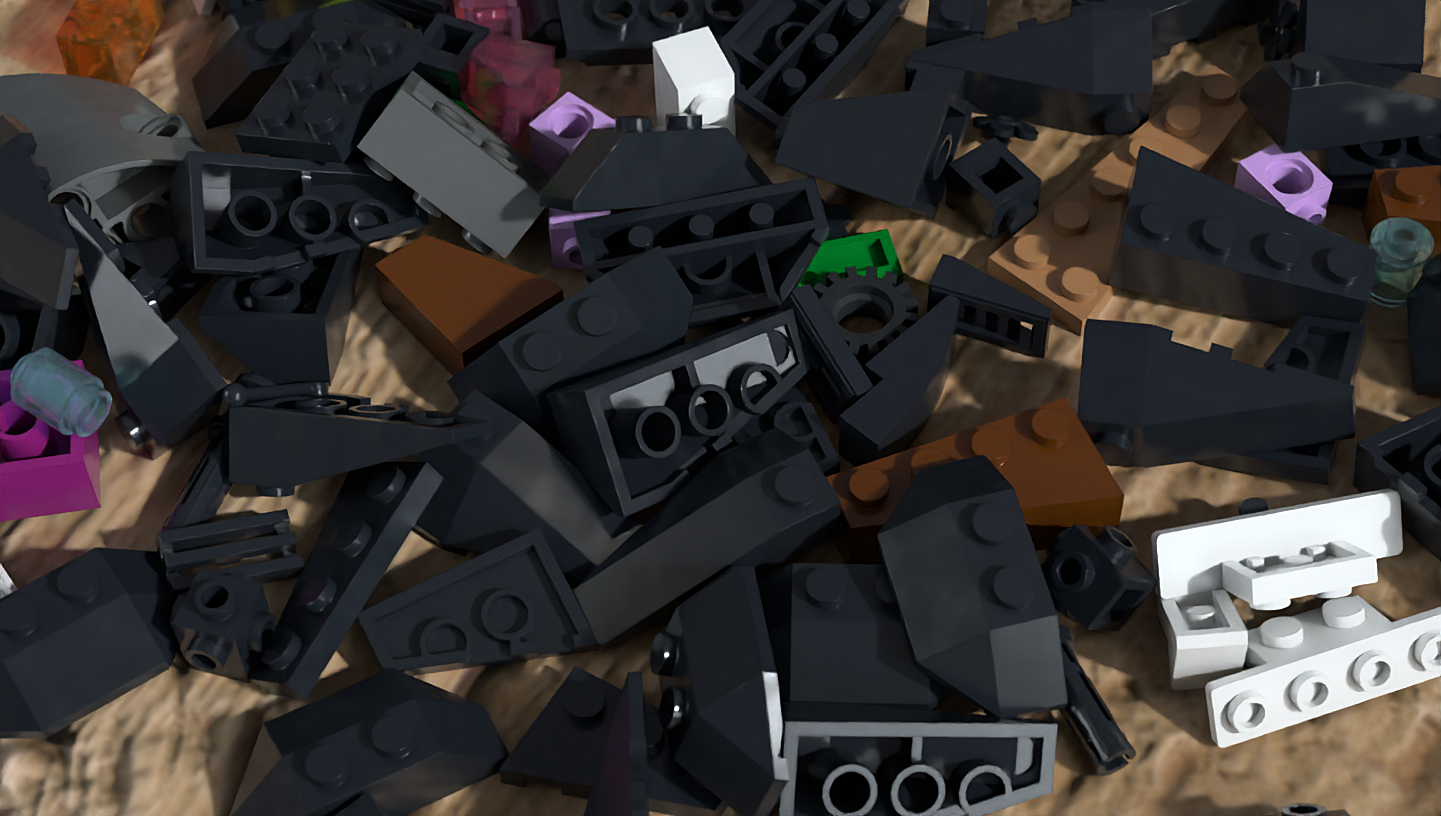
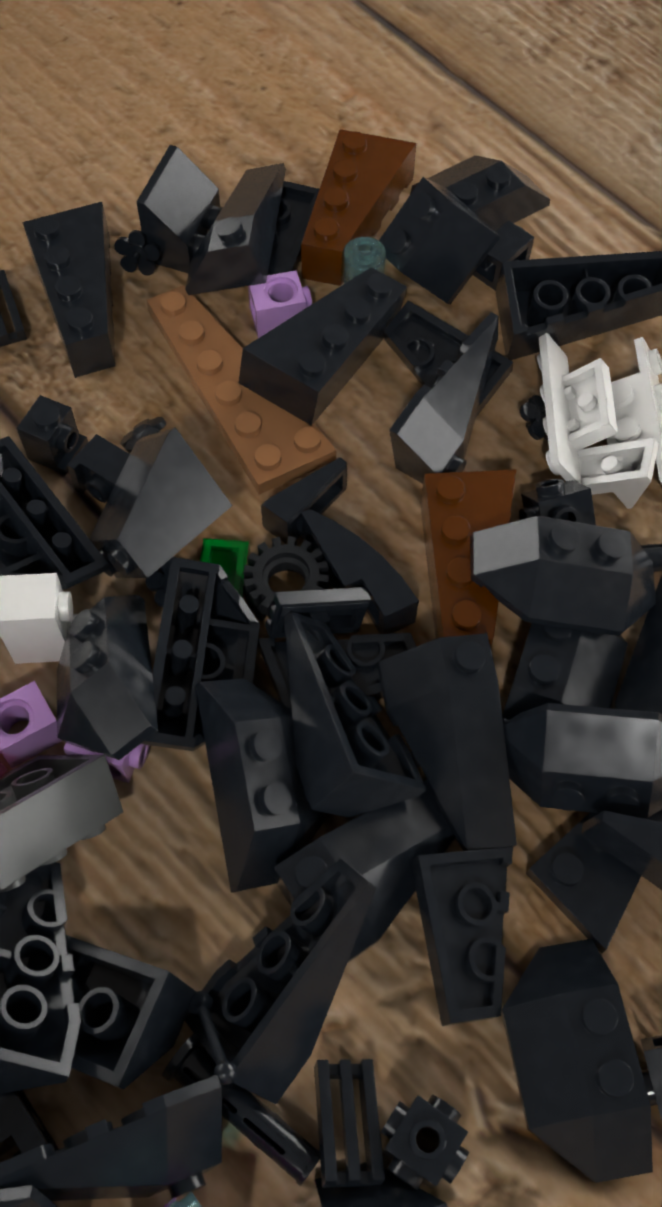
camera: 75 degrees left, 10 degrees up
black wing [251,461,444,700] -> none
reddish brown slope [375,234,564,376] -> none
black wedge [911,0,1153,136] -> none
black brick [945,137,1041,239] -> none

